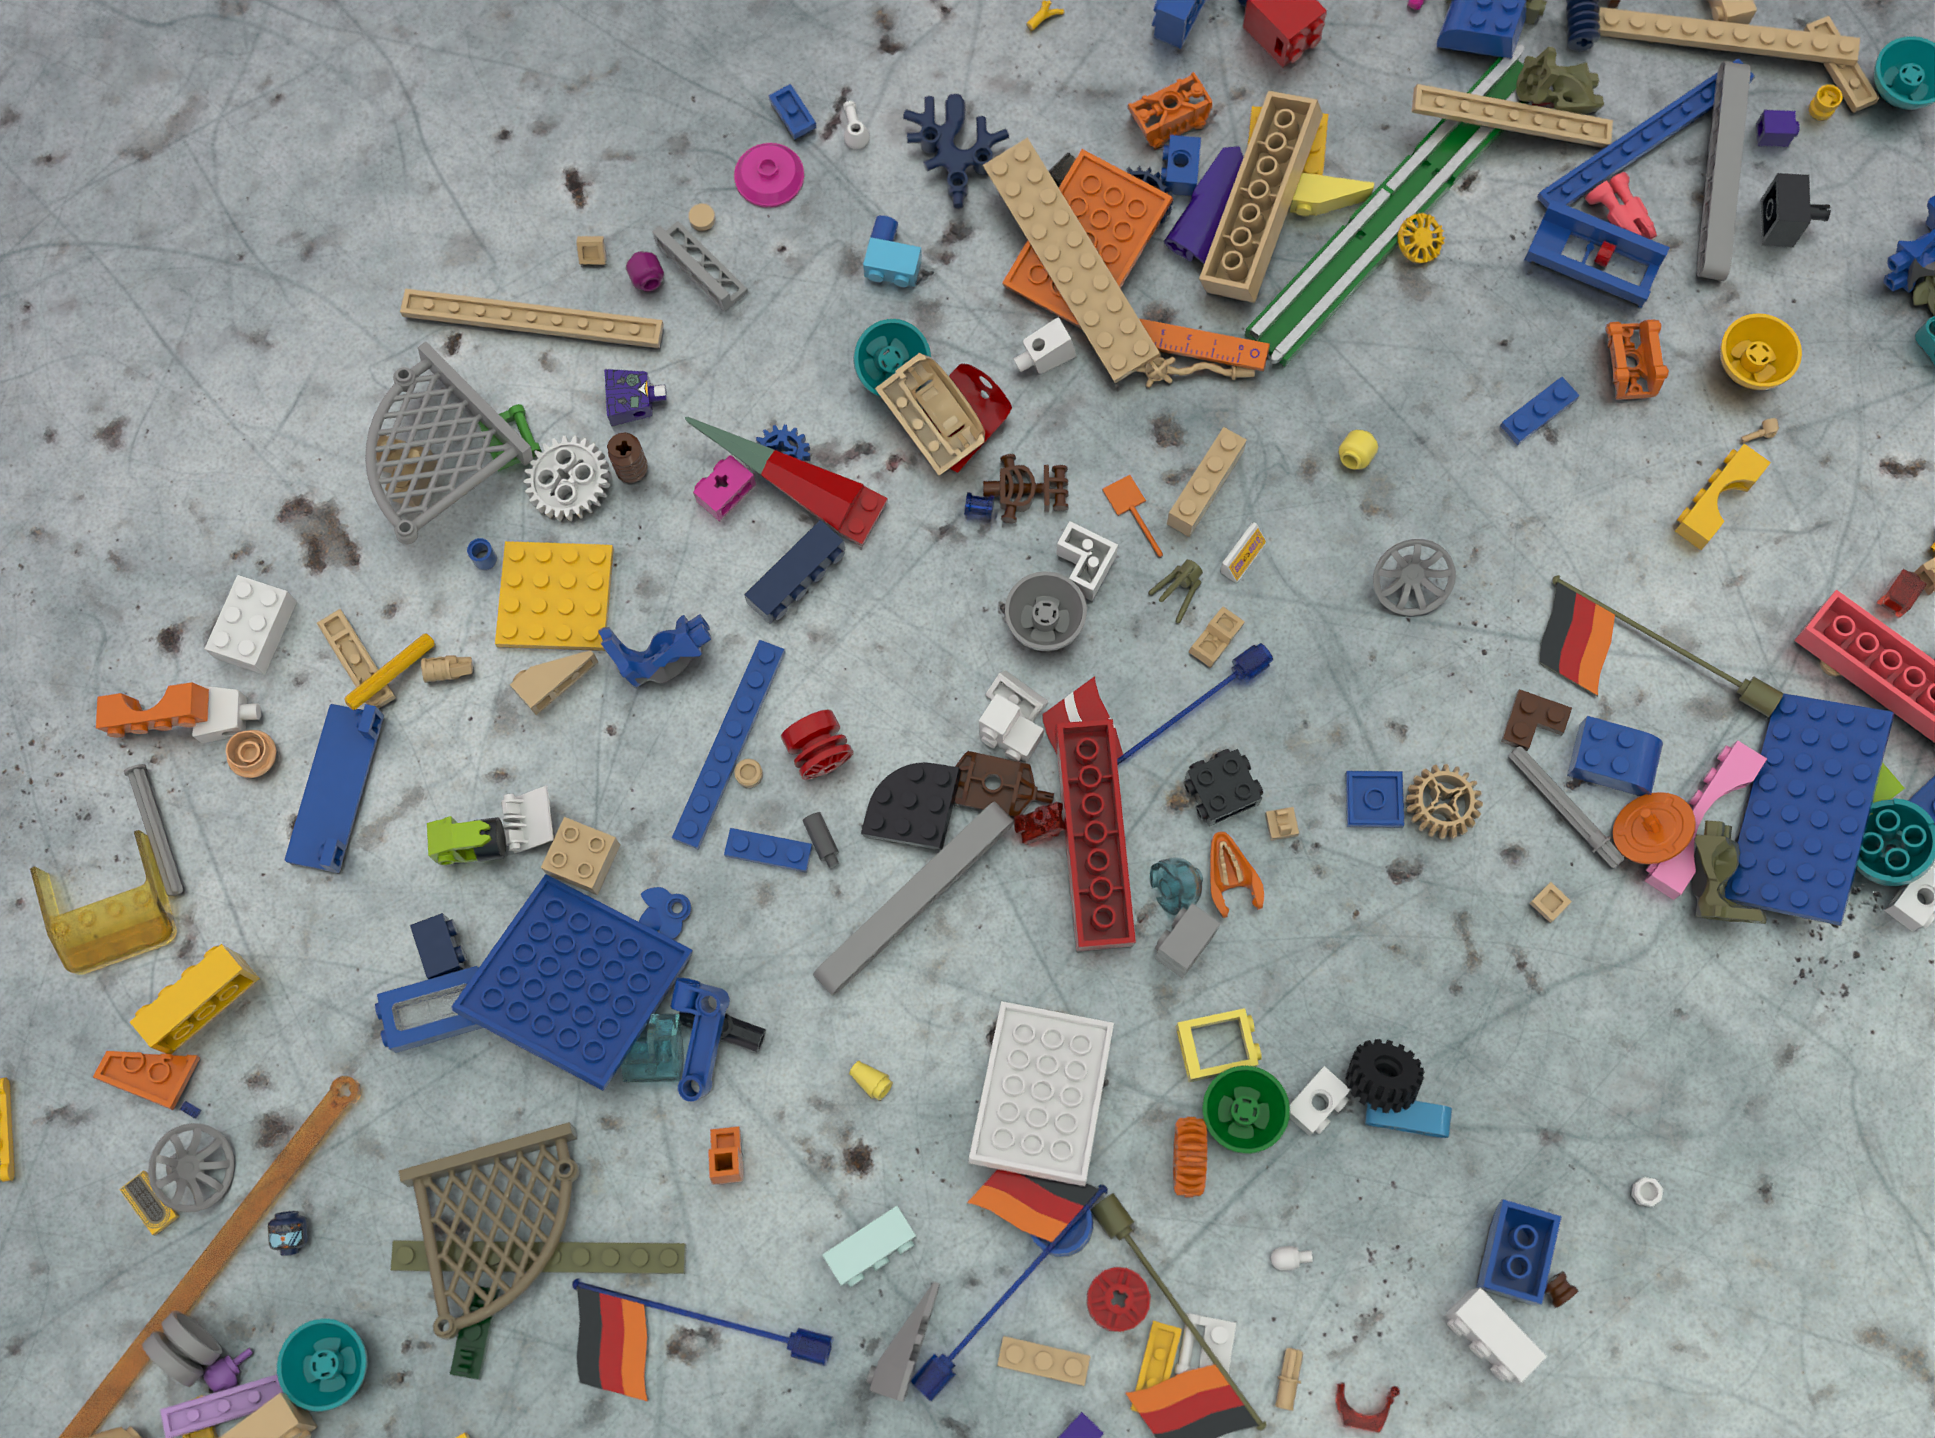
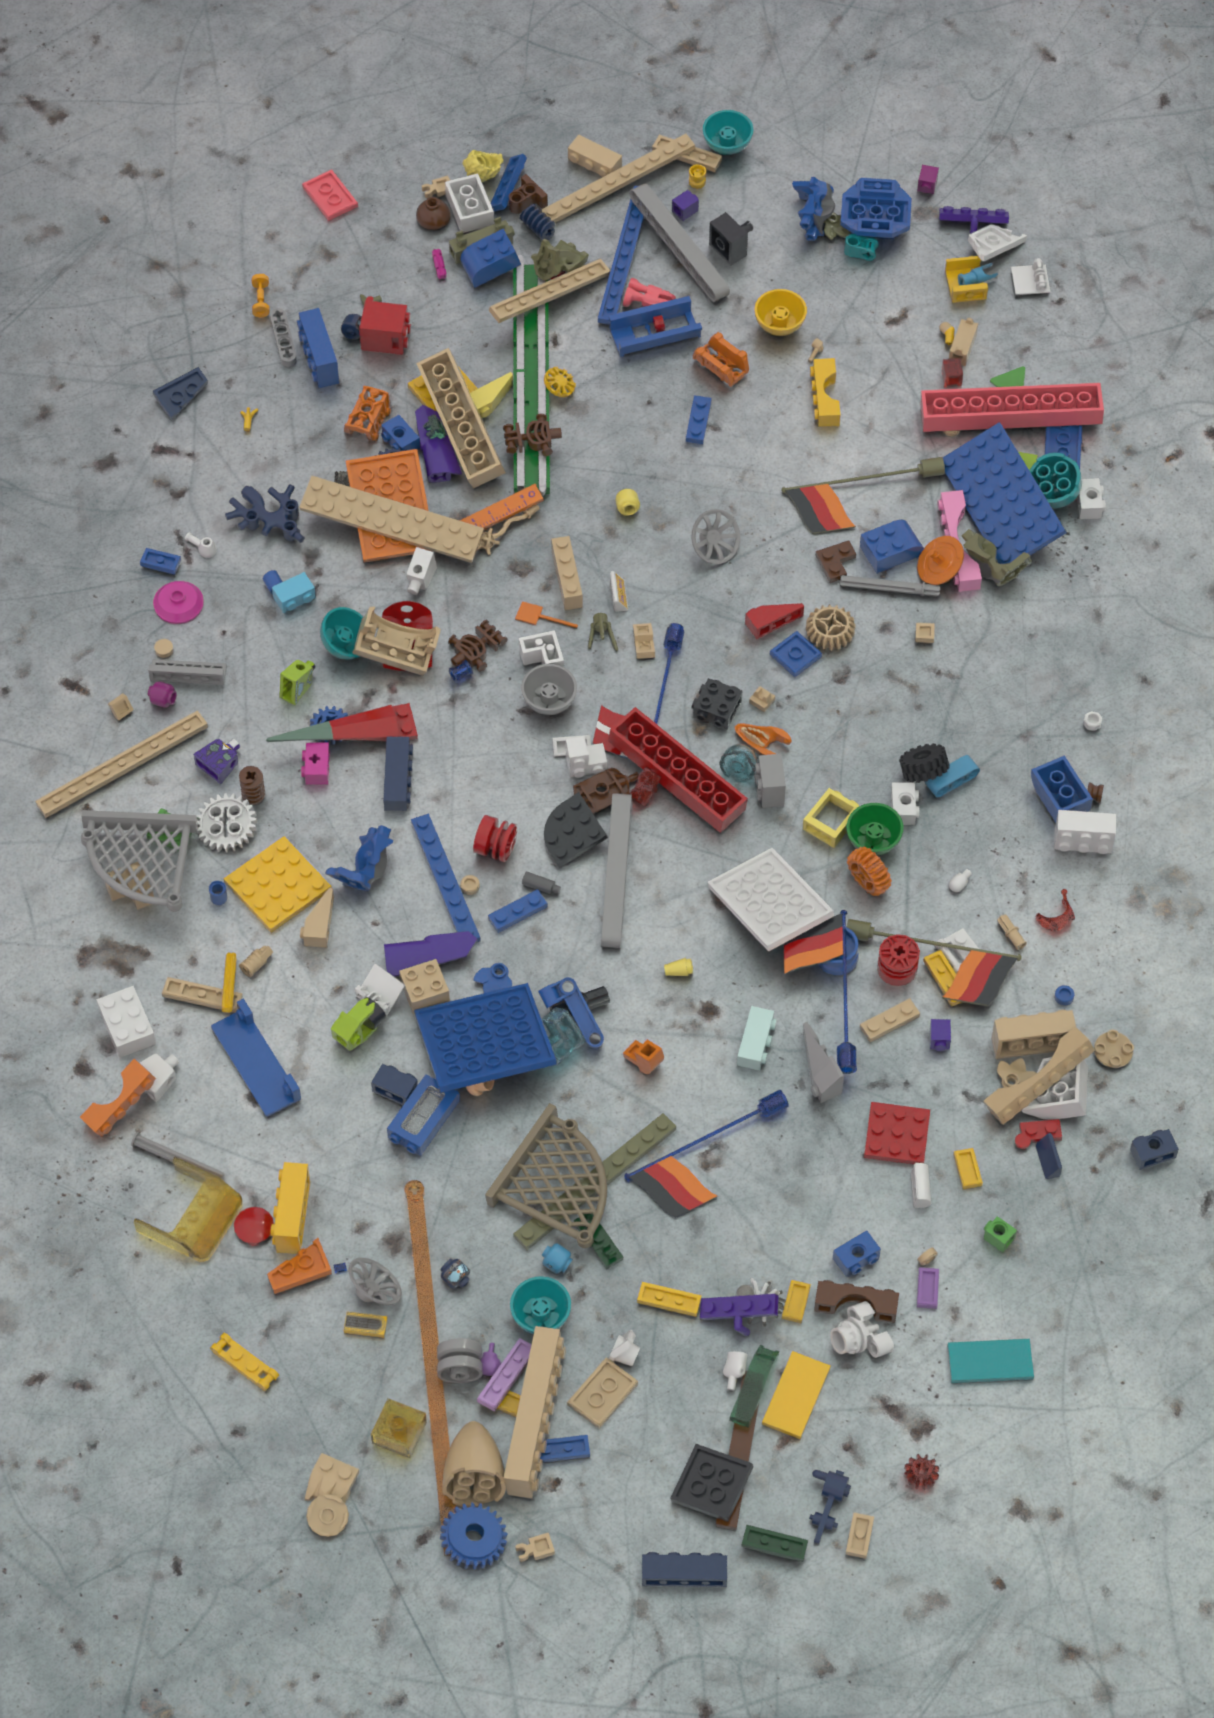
camera: 45 degrees left, 15 degrees down
light nougat piece [226,730,276,778] -> none
none -> red dish [234,1207,274,1246]
none -> lime torso [279,660,316,705]
none -> clear yellow brick [371,1398,427,1458]
none -> dark purple panel [384,931,477,977]
none -> tile [423,414,447,439]
none -> reddish brown piece [503,413,562,456]
none -> dark azure head [541,1243,573,1274]
none -> red slope [745,603,804,640]

